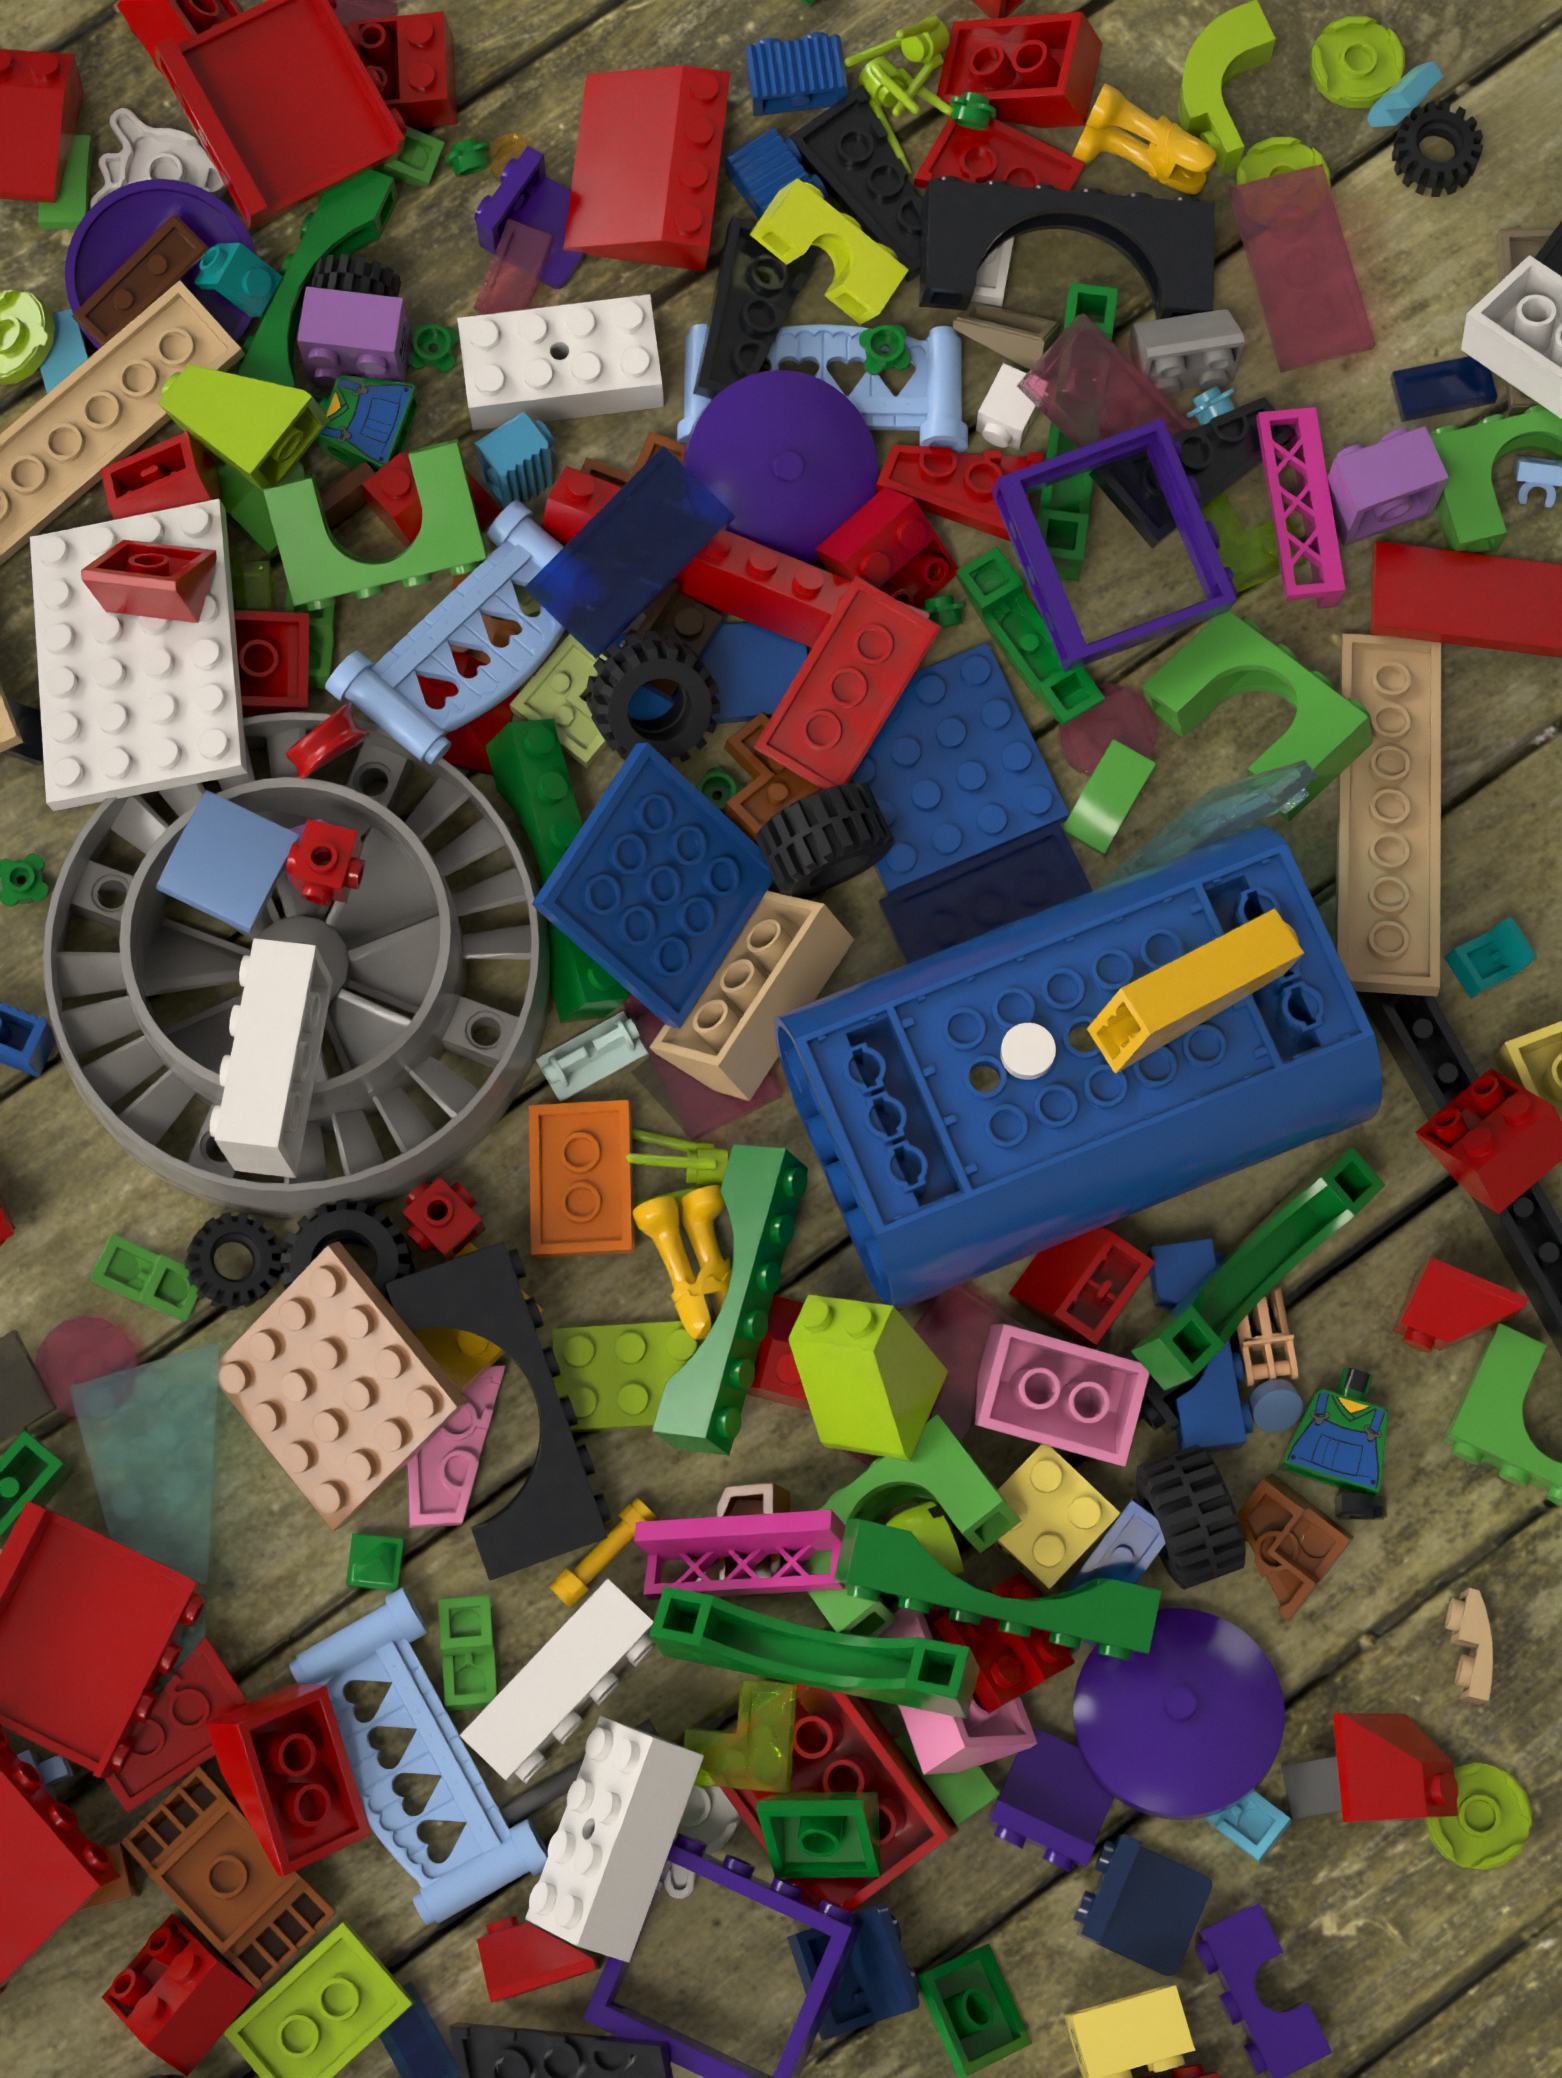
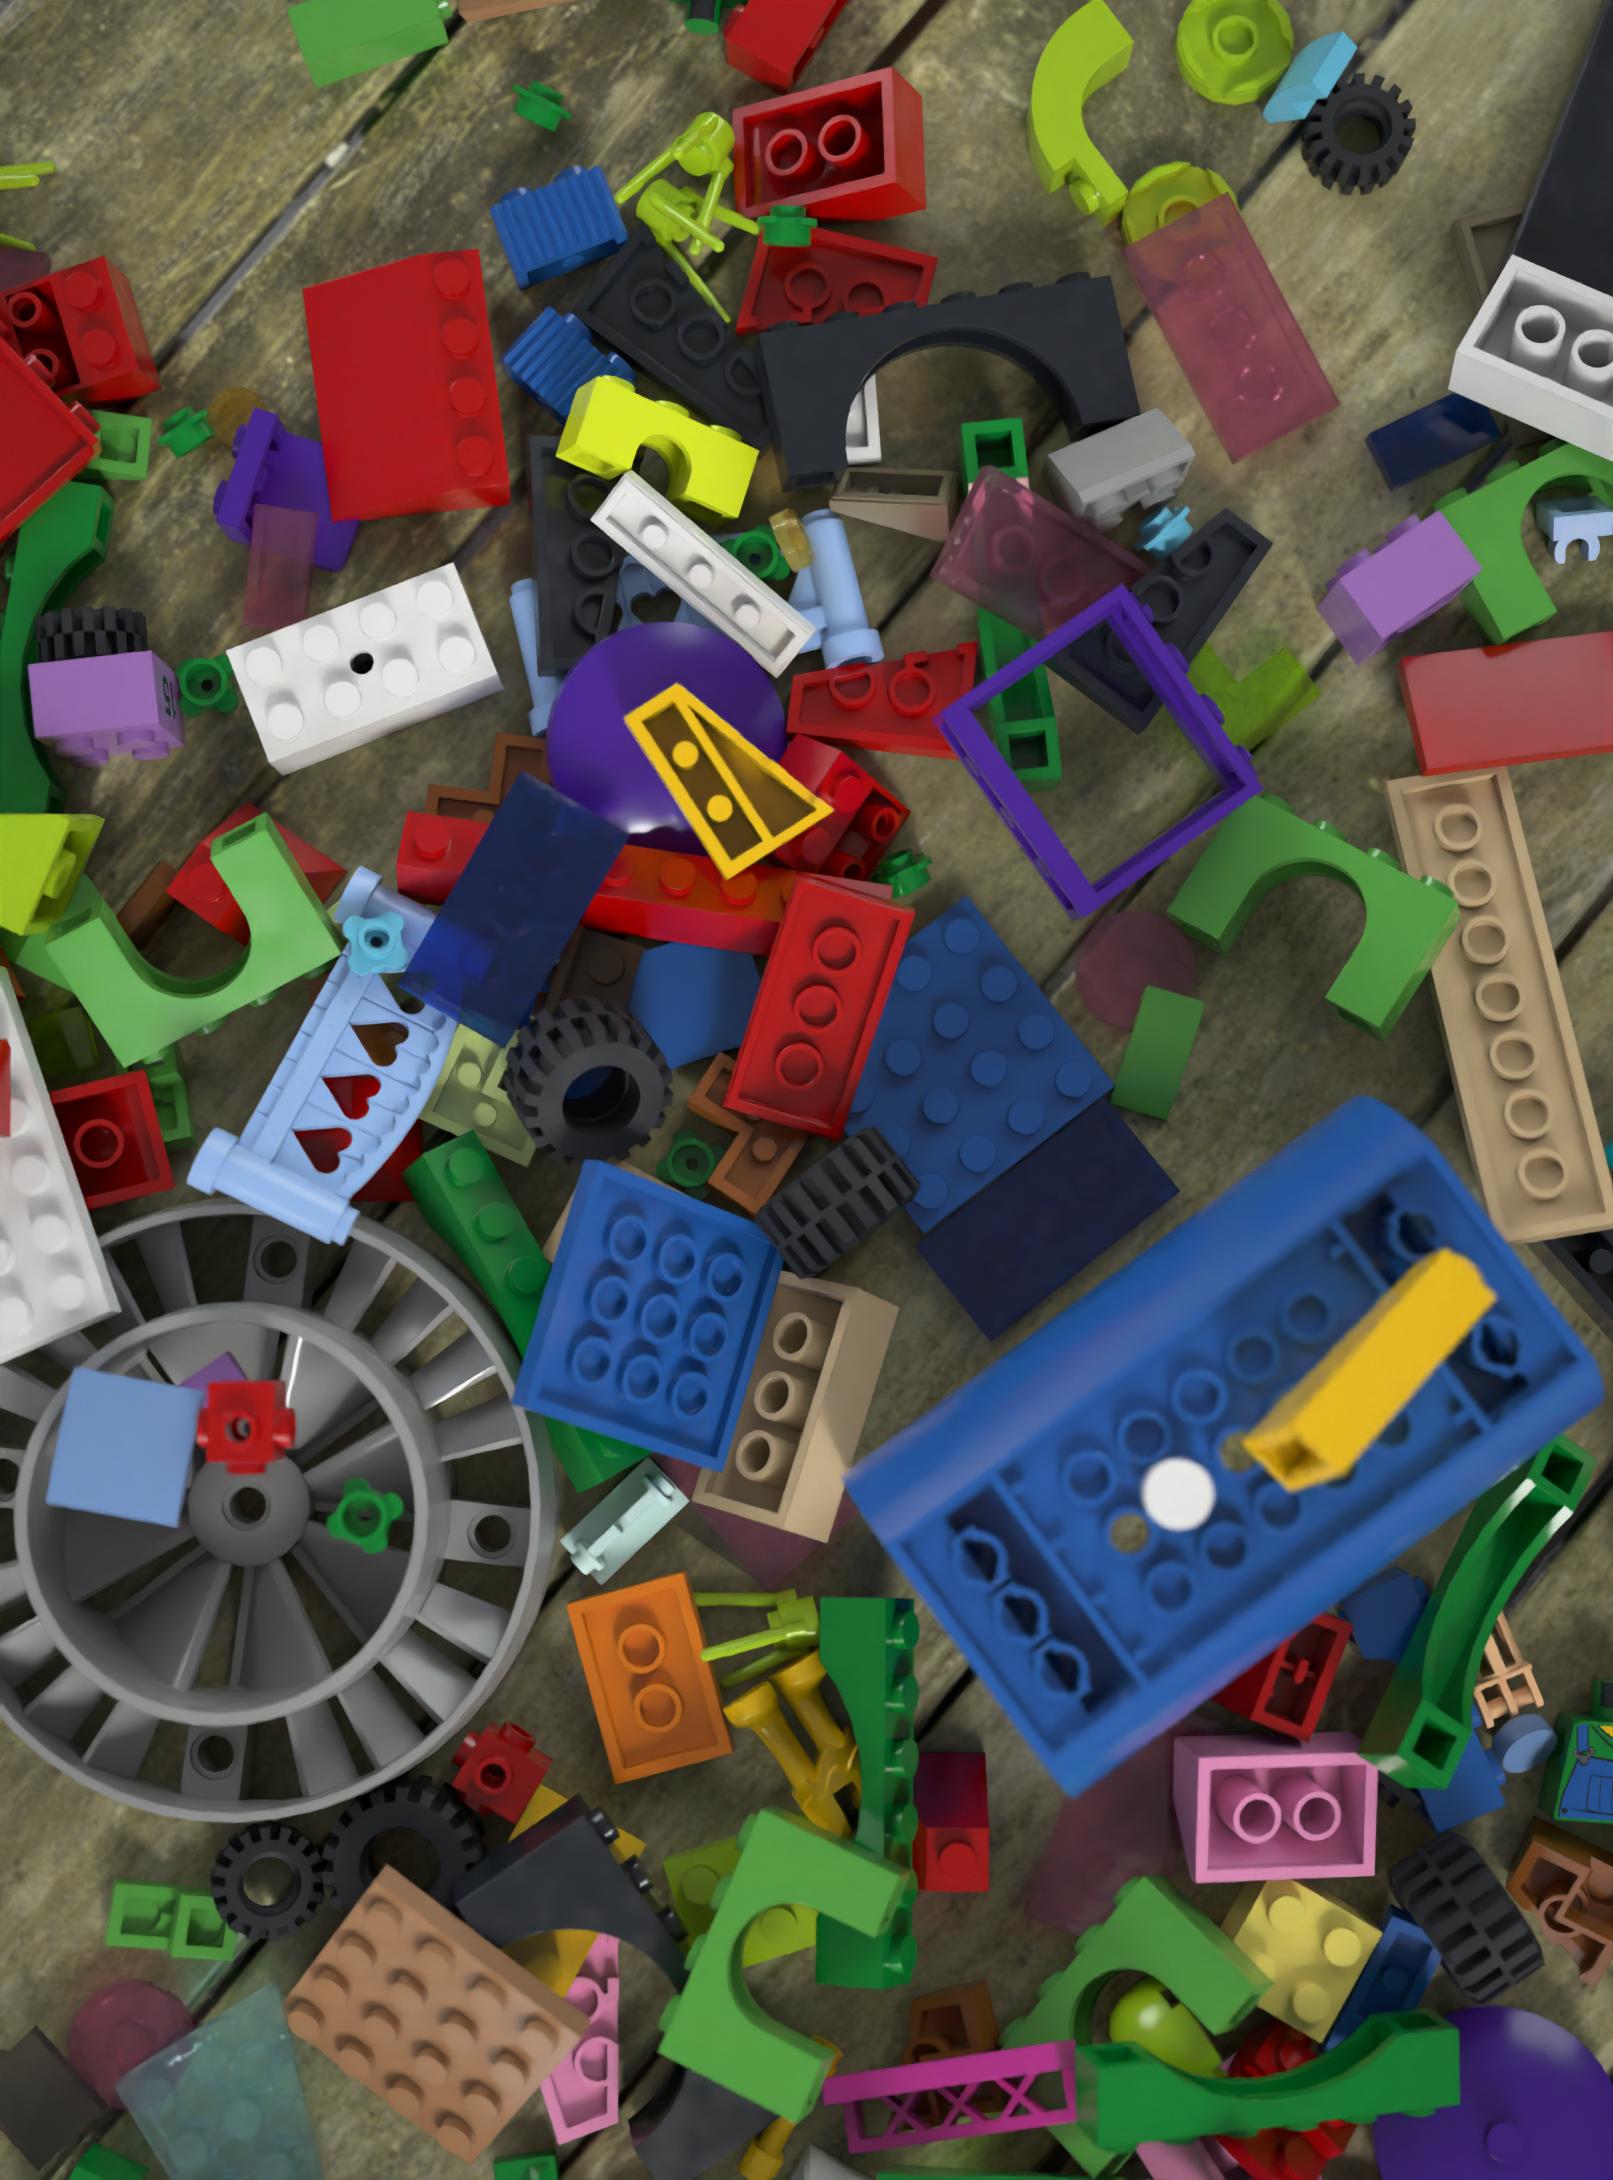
camera: 15 degrees left, 10 degrees up
white brick [210,938,333,1178] -> none
red piece [286,701,370,779] -> none
torso [307,375,420,472] -> none
dark azure brick [475,411,558,509] -> none
lime slope [788,1294,948,1461] -> none
green slope [956,546,1105,727] -> none
white brick [976,363,1047,450] -> none
yellow piece [1072,83,1217,195] -> none
clear light blue wing [1101,760,1318,885] -> none
dark pink fence [1256,407,1346,609] -> none
none -> green plate [327,1478,403,1554]
none -> medium azure plate [342,911,410,975]
none -> white tile [590,470,817,679]
none -> yellow wedge [624,683,834,881]
none -> bright green arch [658,1805,912,2124]
none -> clear yellow tile [769,508,816,573]

